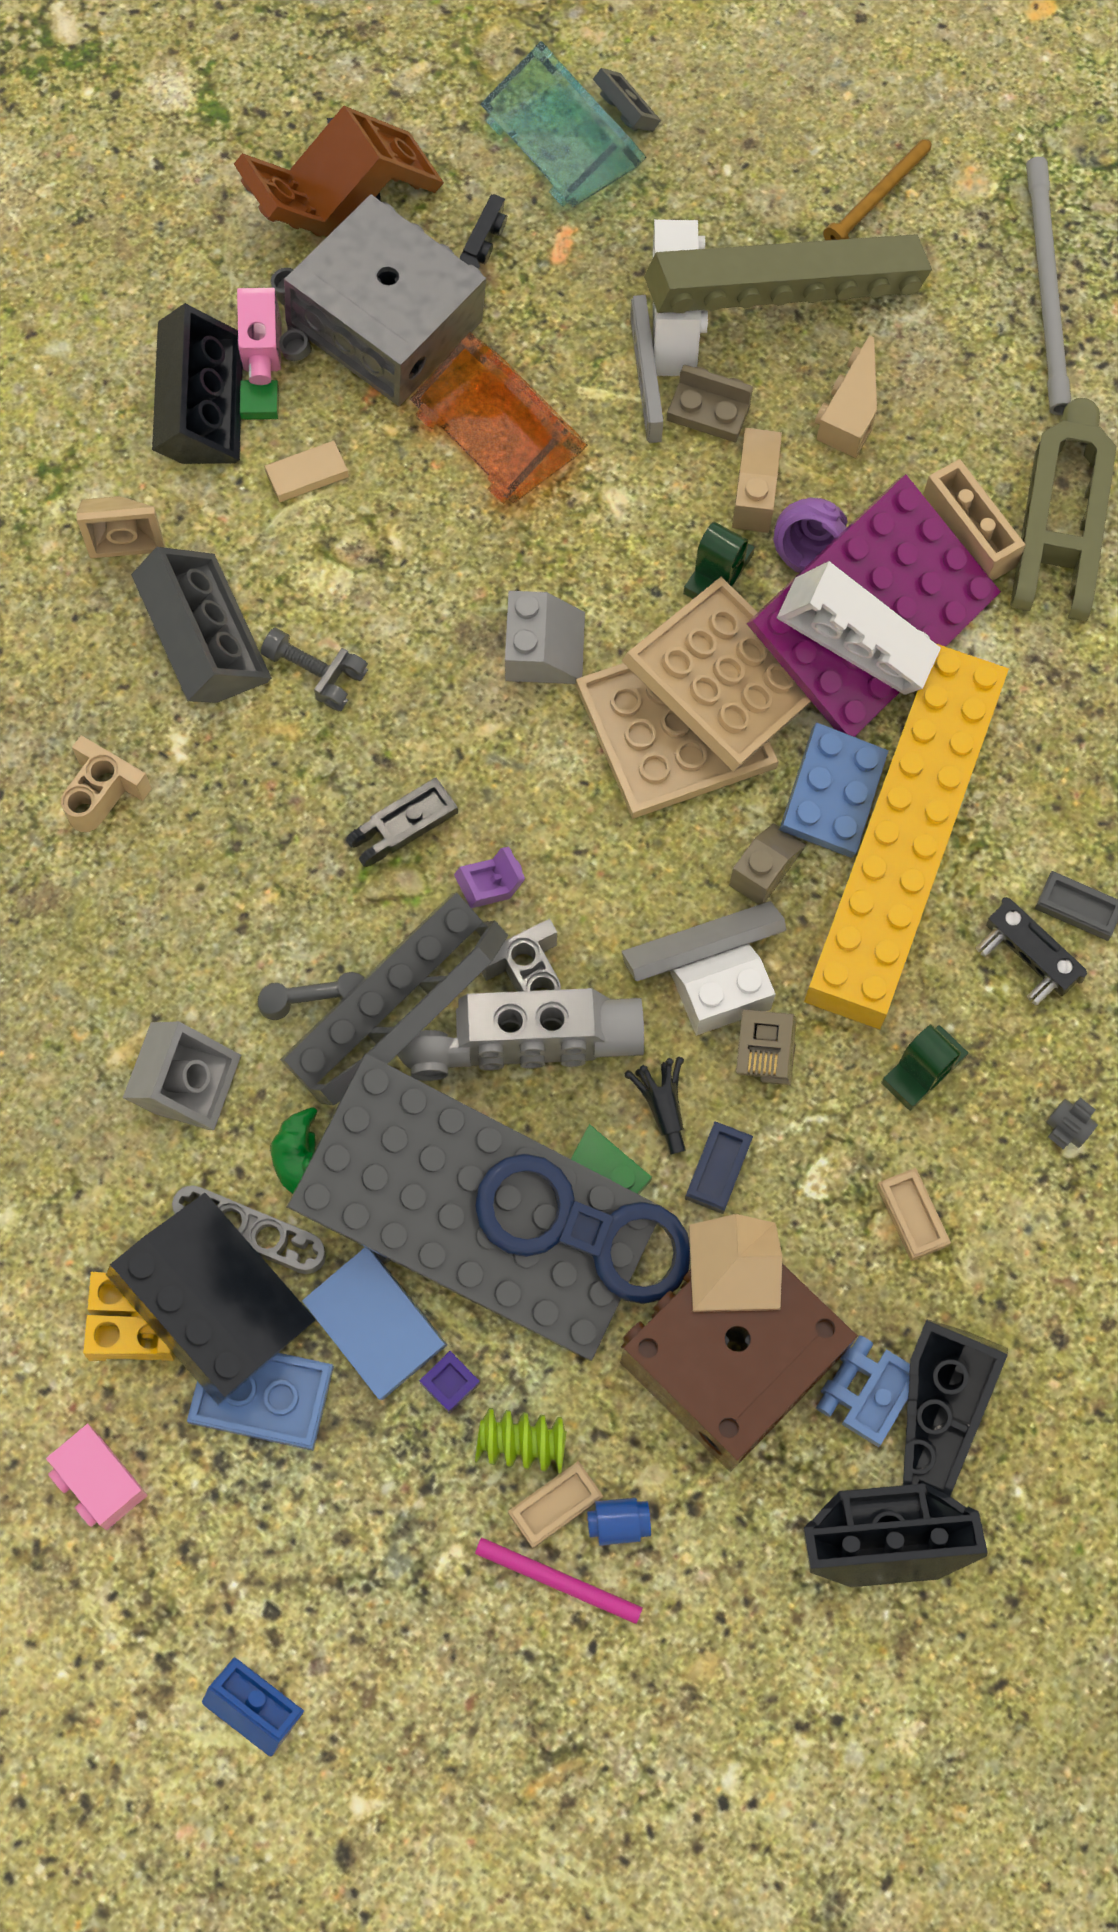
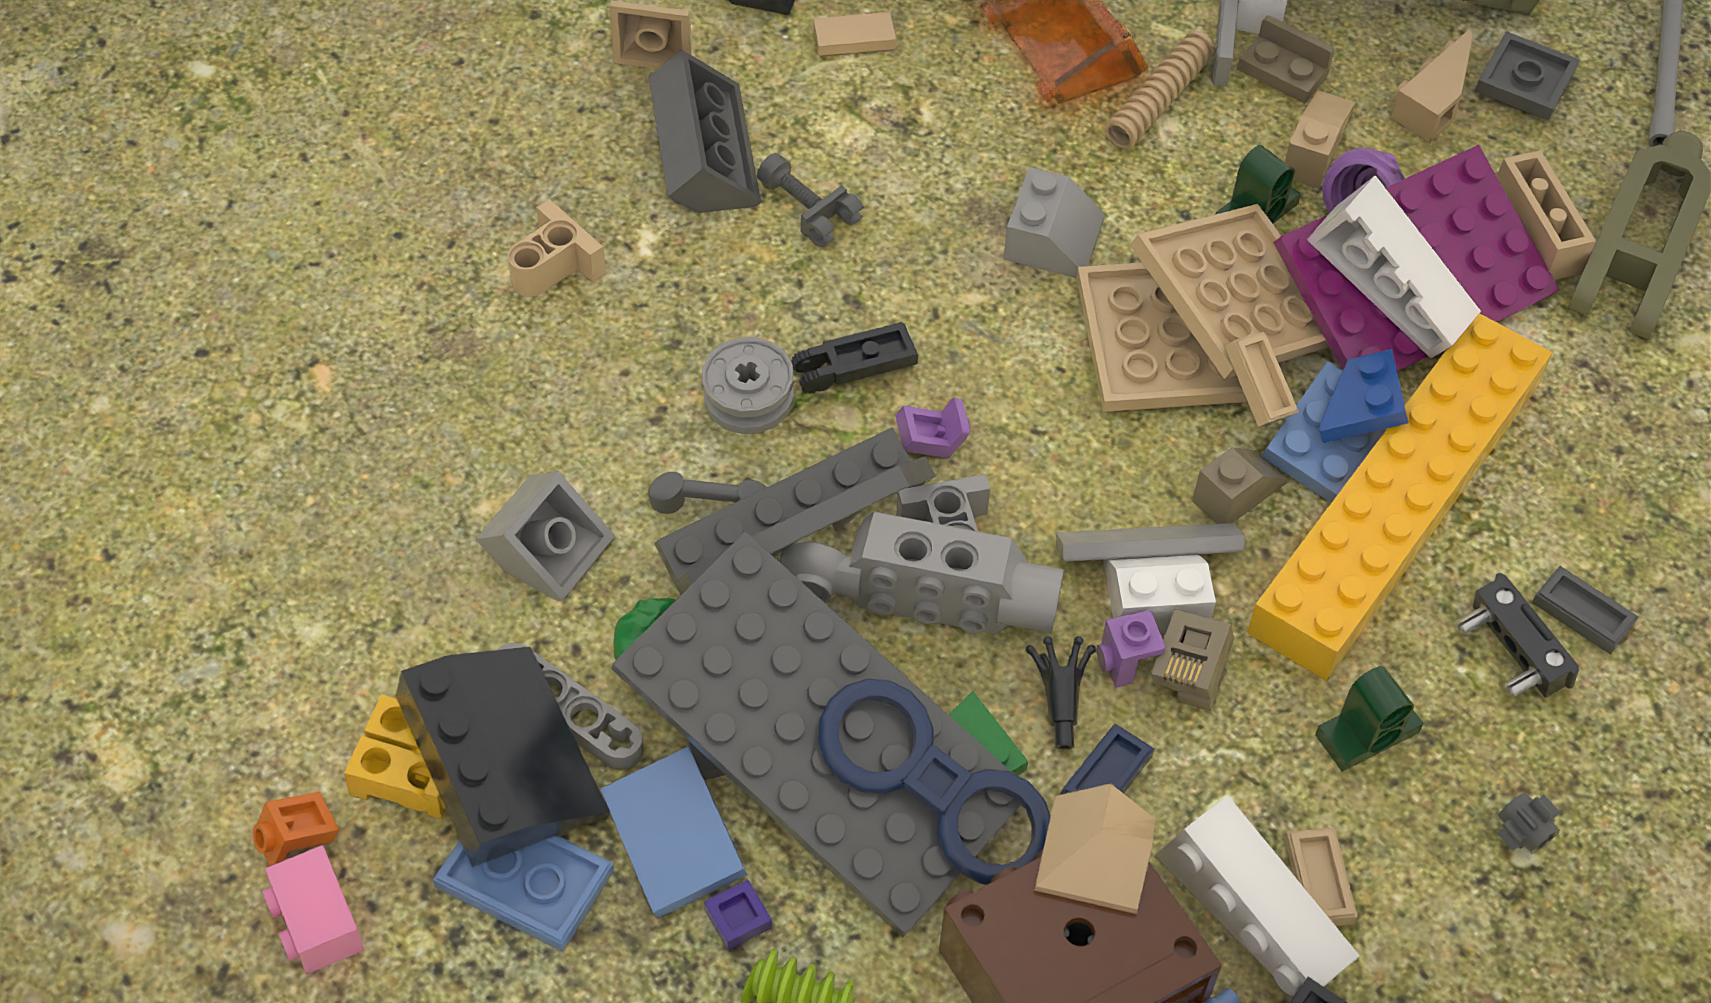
camera: 15 degrees right, 15 degrees down
none -> orange bracket [253,791,339,867]
none -> light grey wheel [702,337,794,434]
none -> medium lavender bracket [1096,610,1165,688]
none -> tan piece [1105,30,1216,149]
none -> white wedge [1155,795,1360,997]
none -> tan tile [1224,331,1299,427]
none -> blue wing [1319,349,1408,443]
none -> dark grey plate [1475,31,1580,120]

